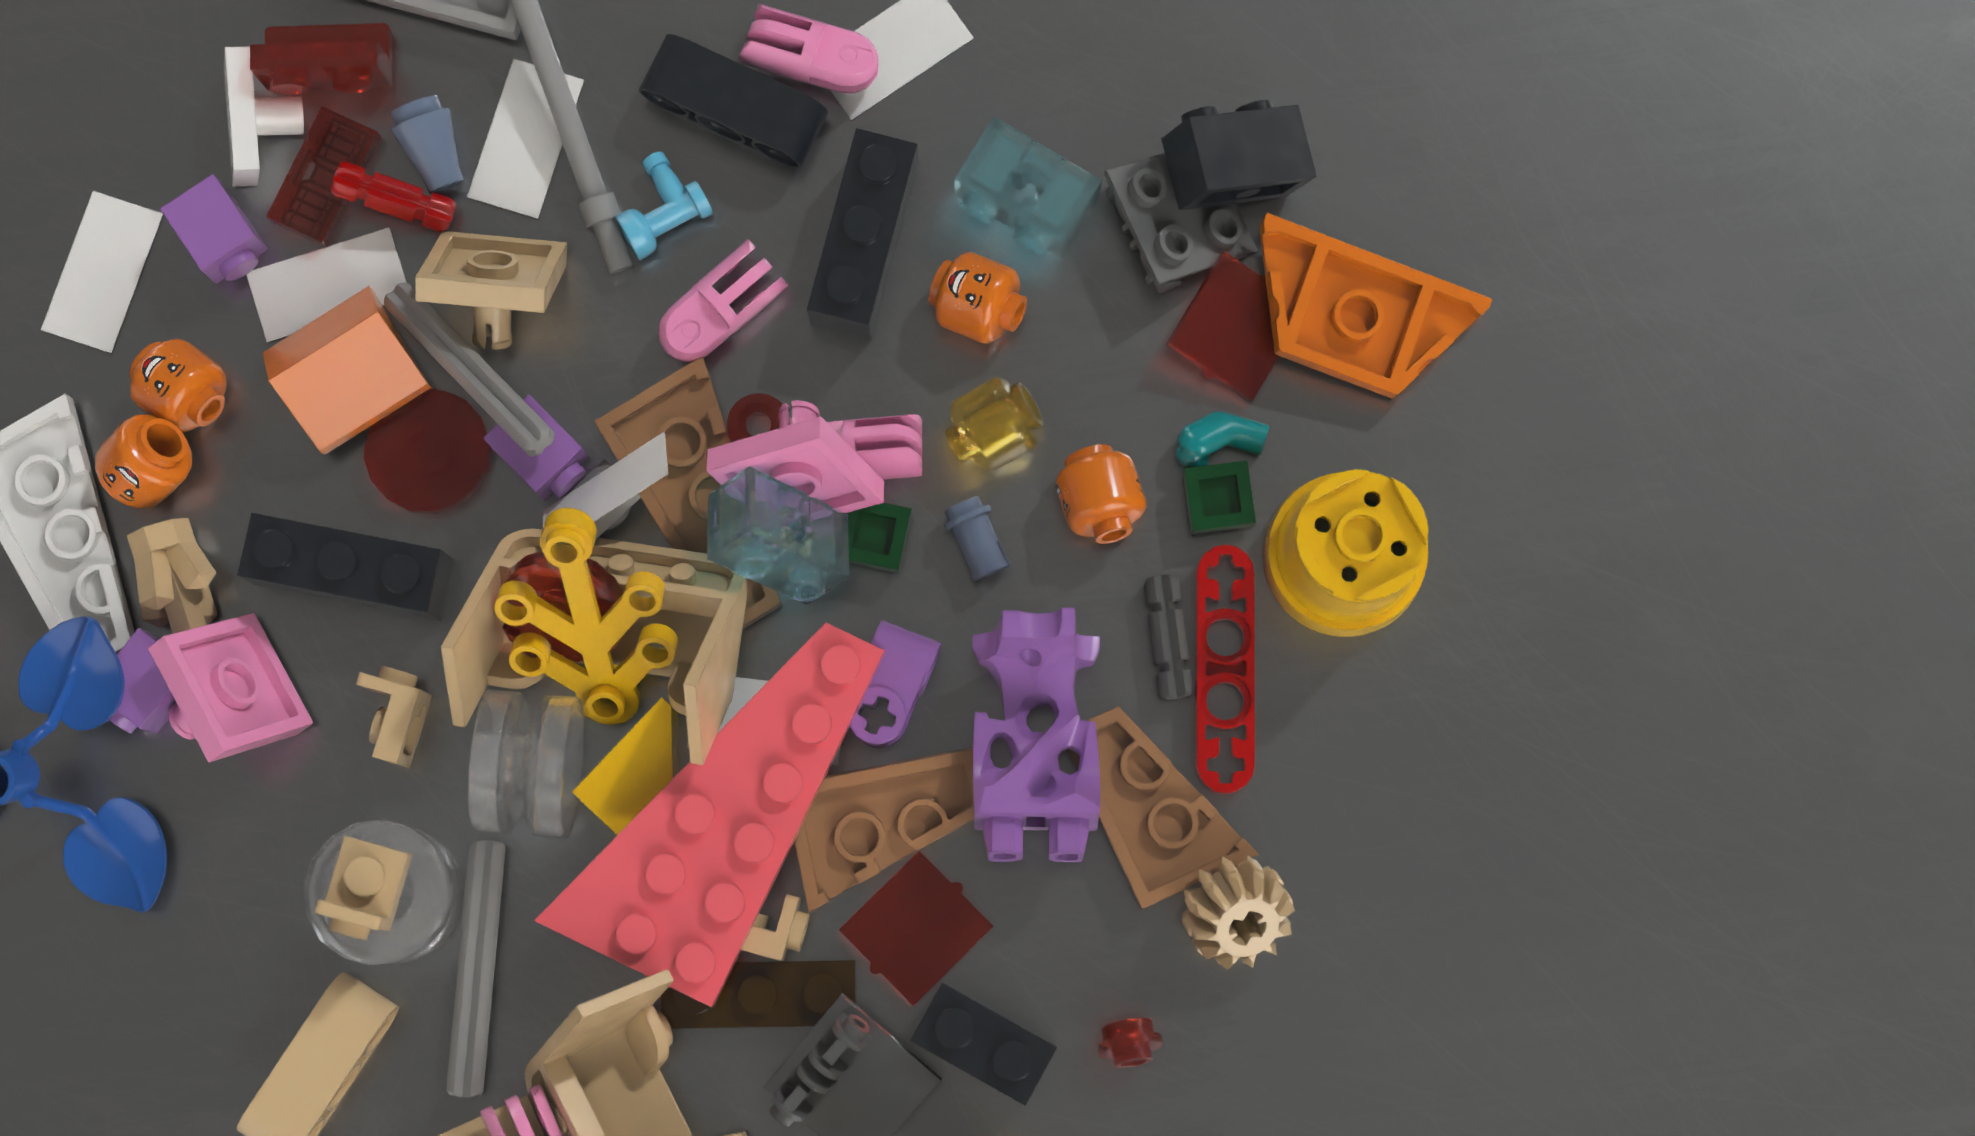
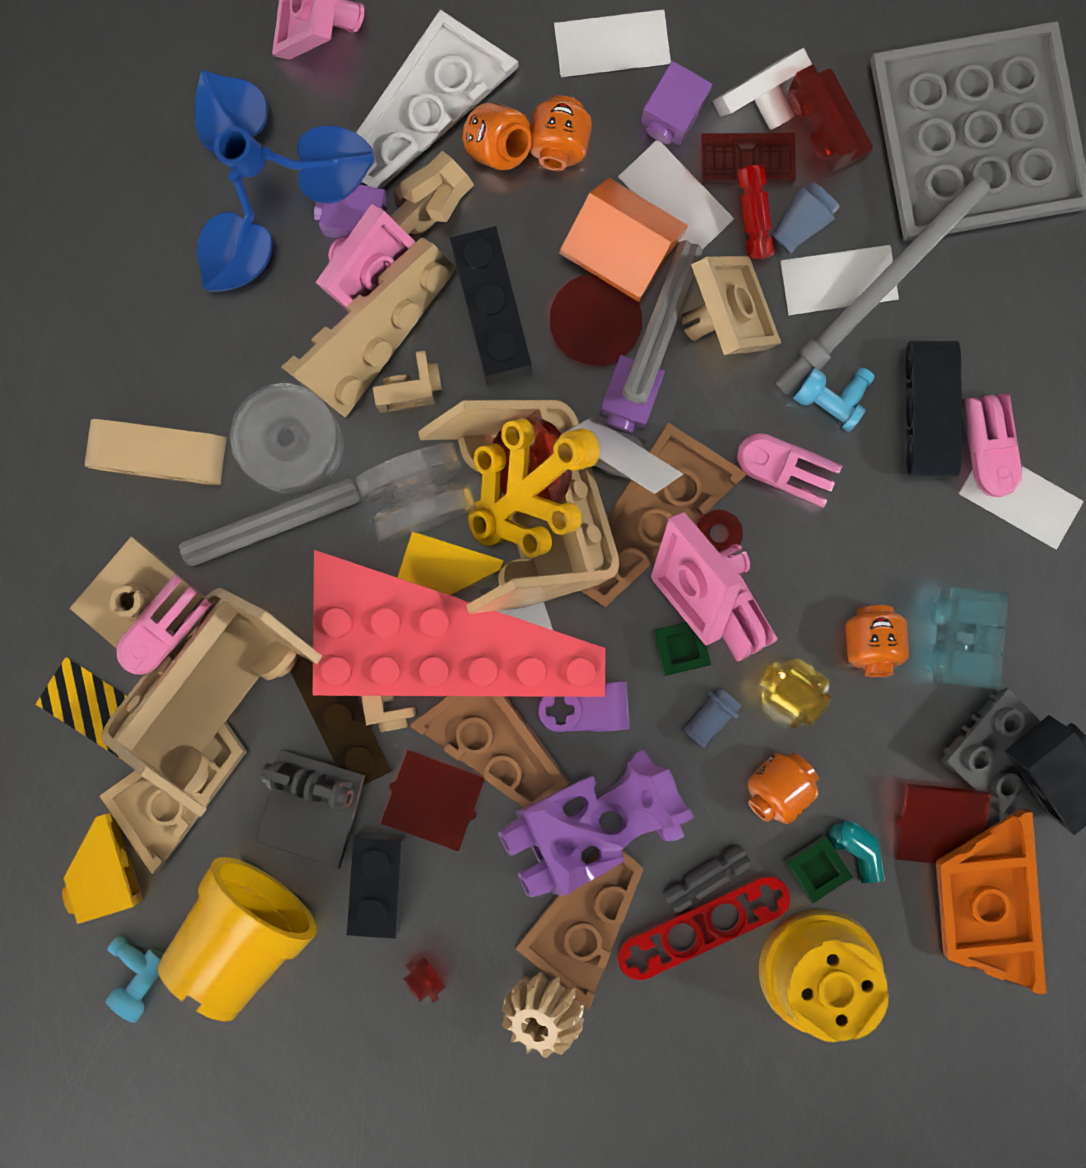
camera: 65 degrees right, 5 degrees up
tan bracket [314,836,413,940] -> none
clear light blue brick [707,466,849,605] -> none
black brick [807,128,919,340] -> none
none -> tan wing [281,237,457,418]

